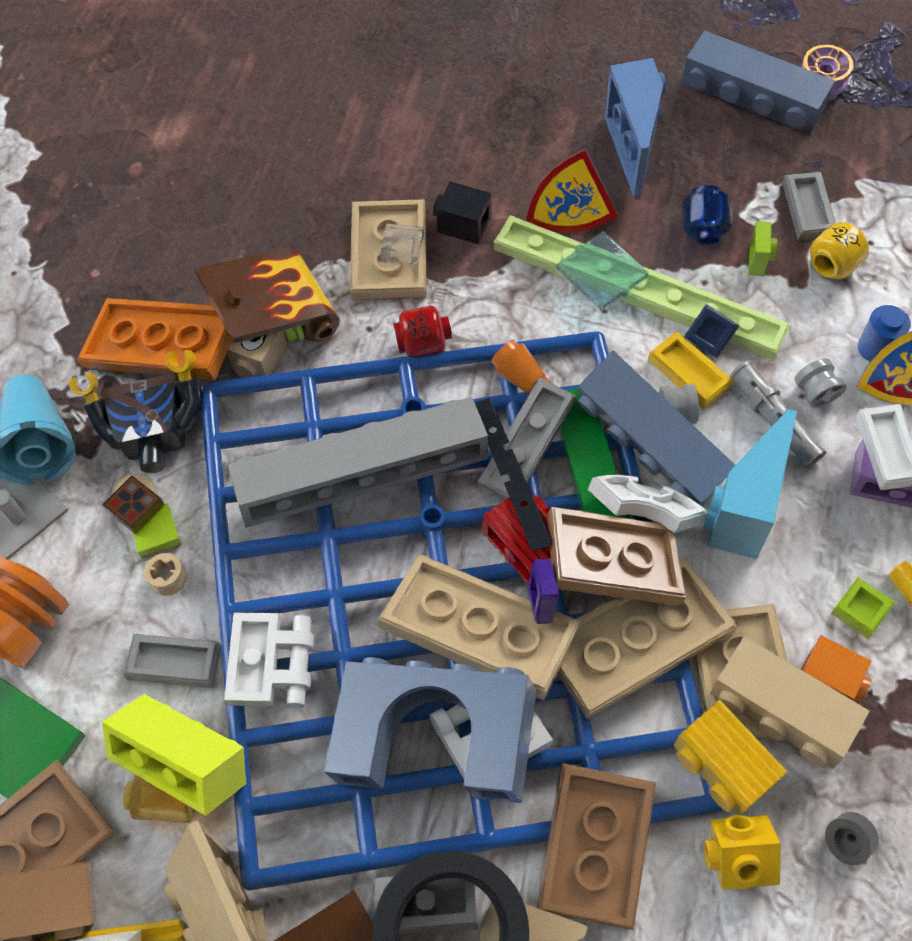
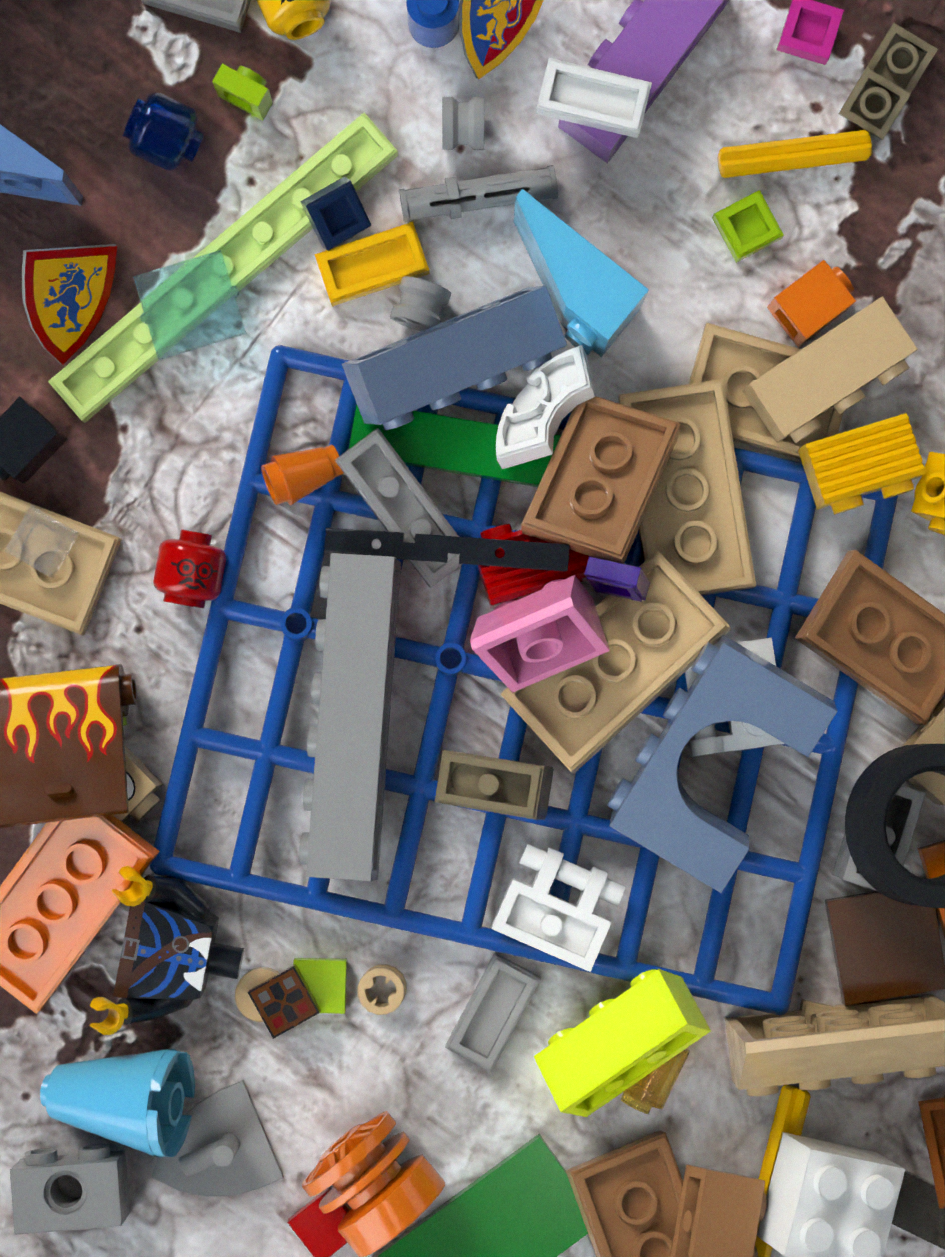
camera: 75 degrees left, 25 degrees up
none -> dark tan slope [435,750,554,820]
none -> bright pink slope [470,575,610,692]

